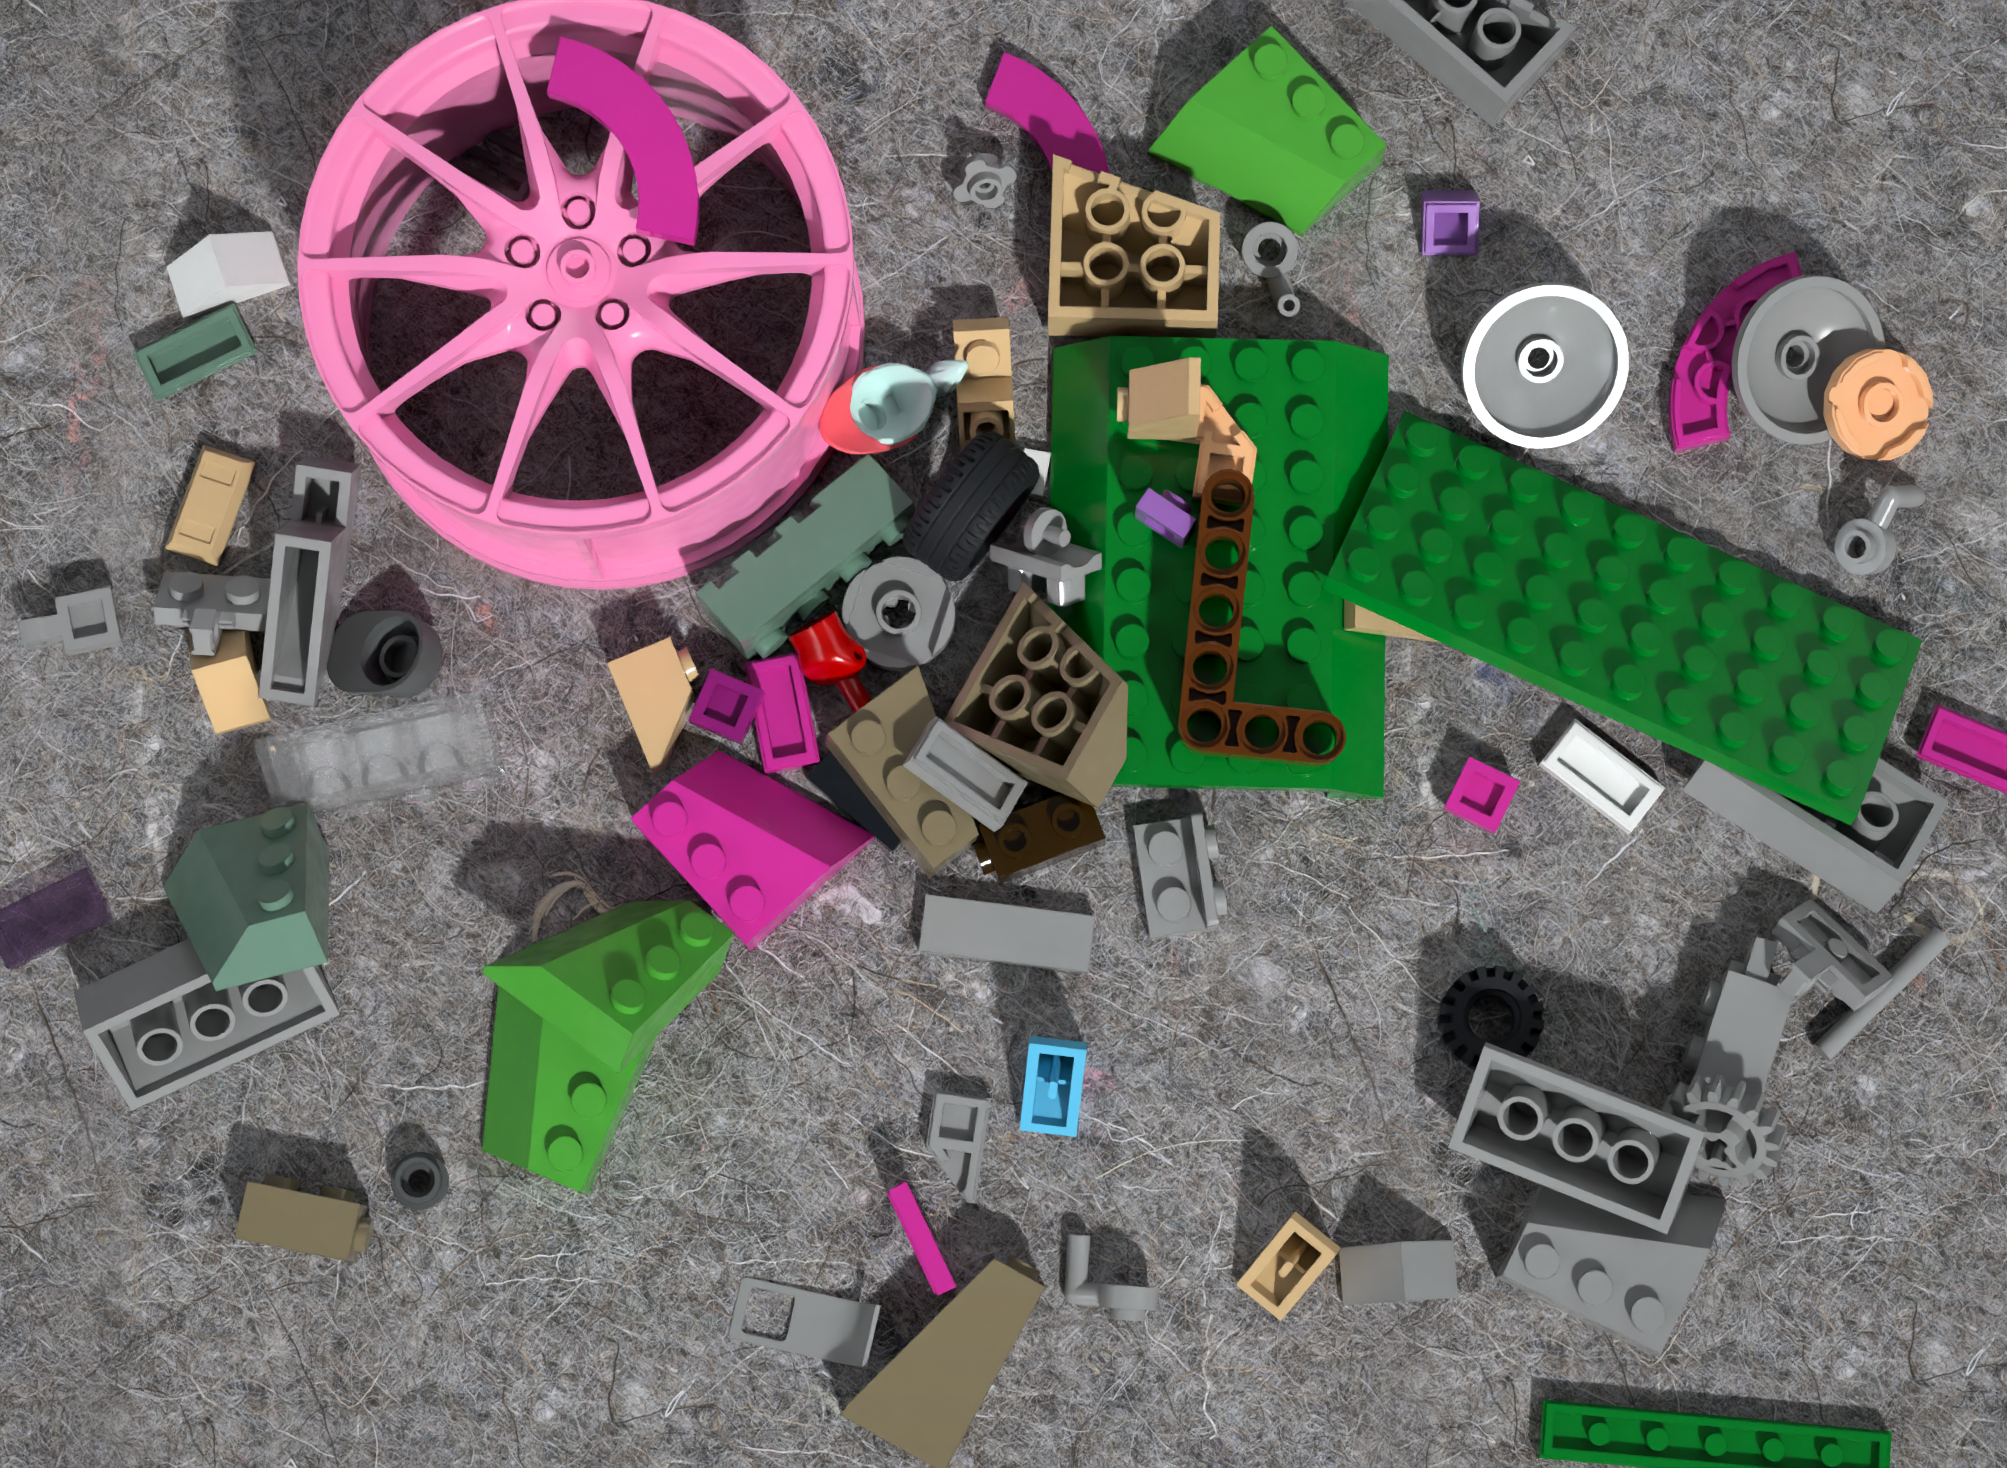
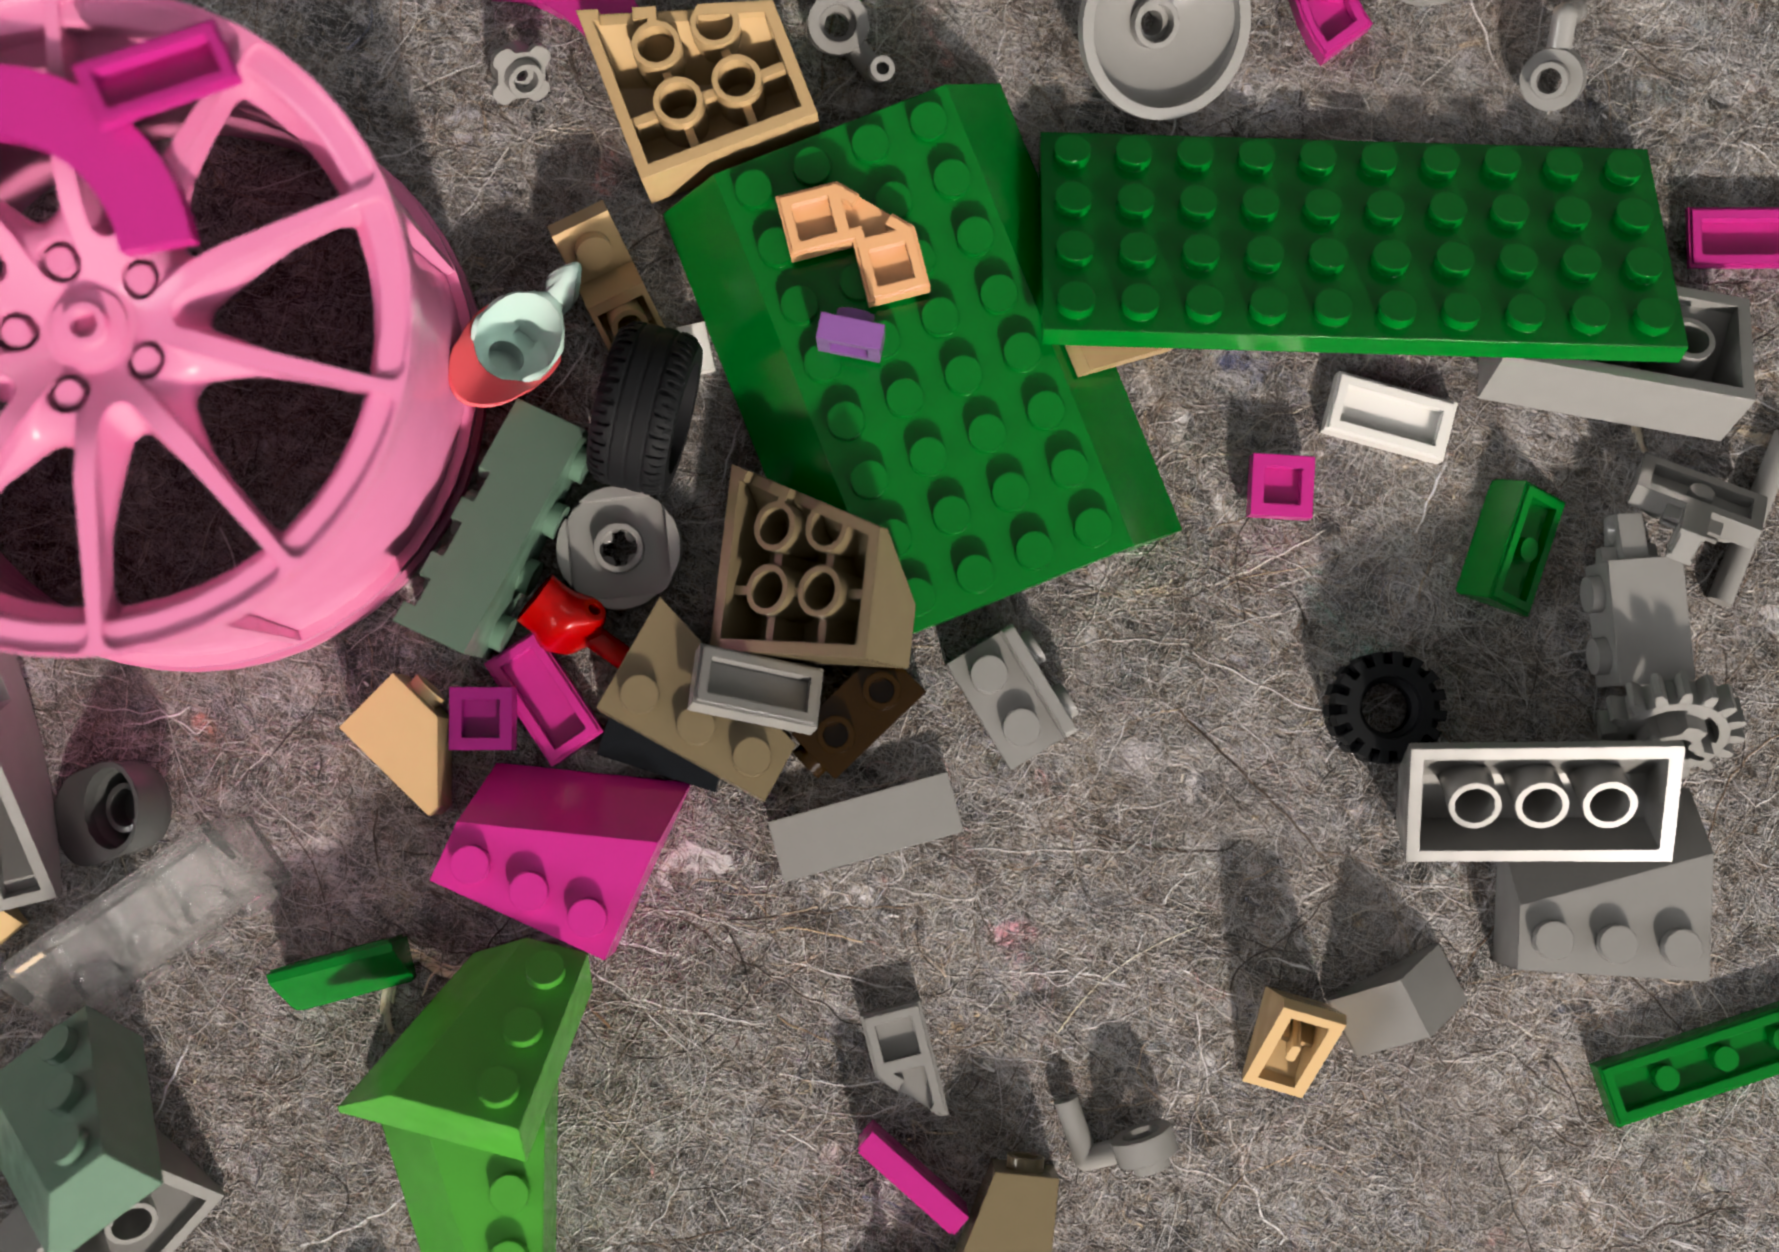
camera: 30 degrees left, 5 degrees up
light grey hips [990,507,1102,607] -> none
medium azure slope [1020,1036,1087,1137] -> none
tan slope [1117,357,1201,440] -> none
reddish brown beam [1177,469,1346,767] -> none
none -> dark pink tile [70,18,243,131]
none -> green slope [267,934,416,1010]
none -> green slope [1456,479,1566,617]

